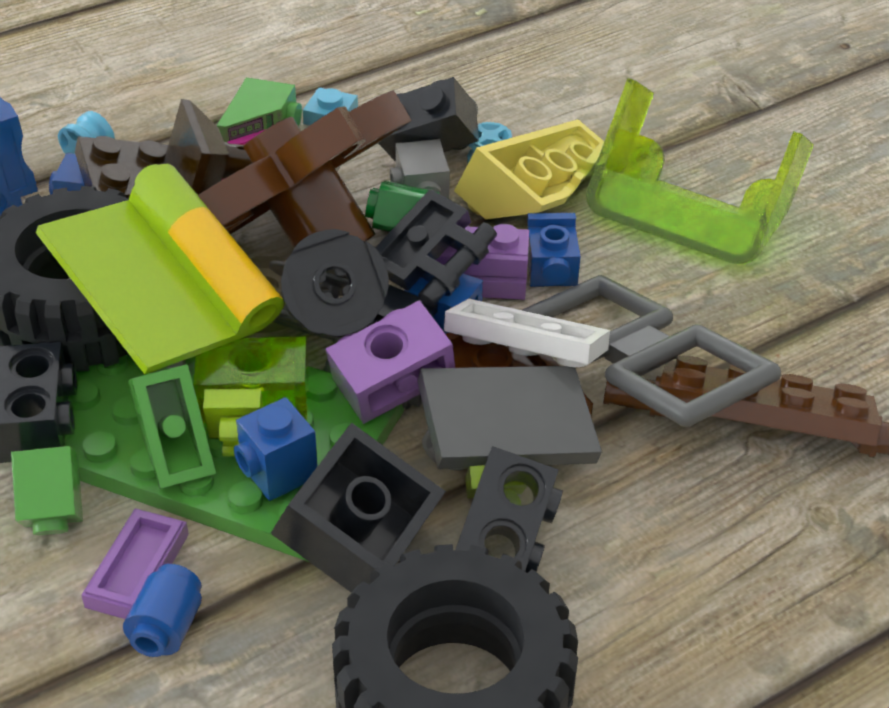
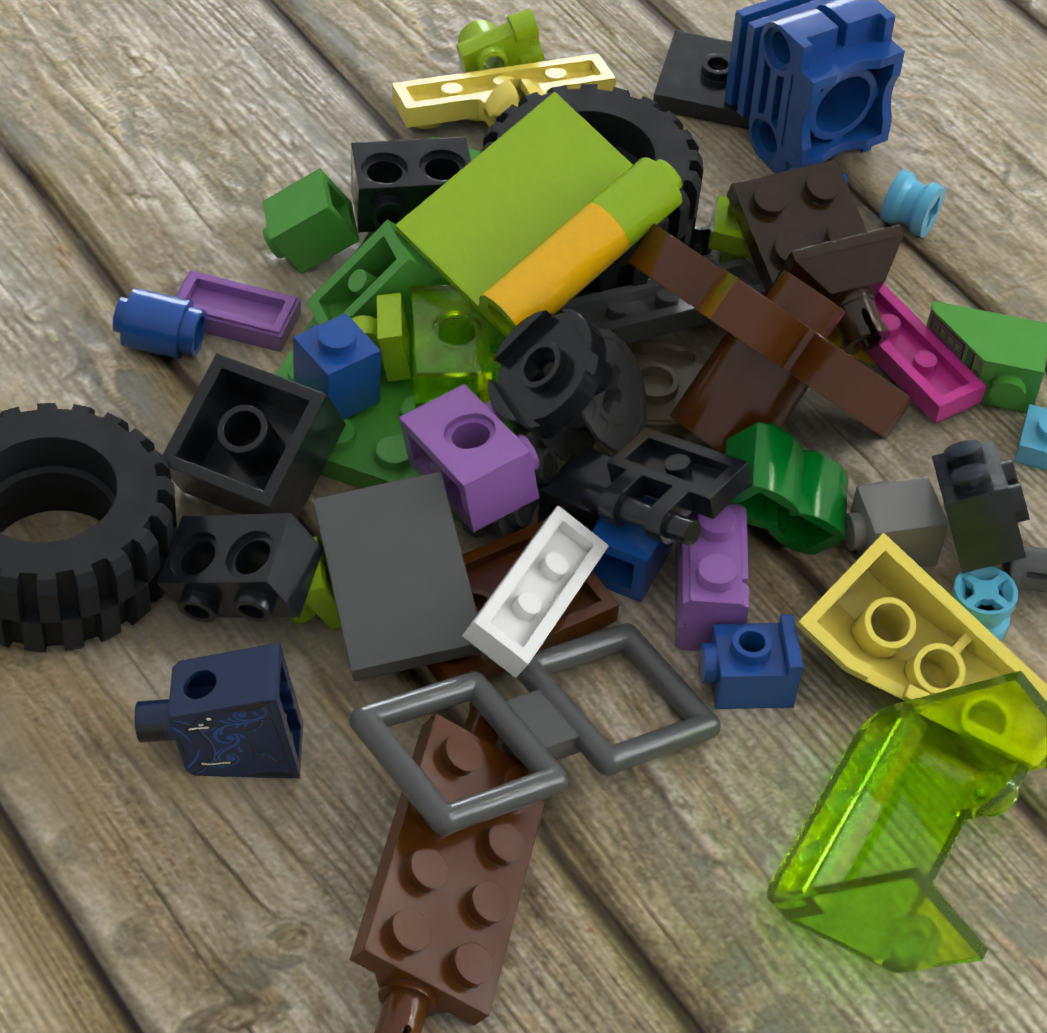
camera: 85 degrees right, 5 degrees up
none -> dark blue torso [135,643,303,779]

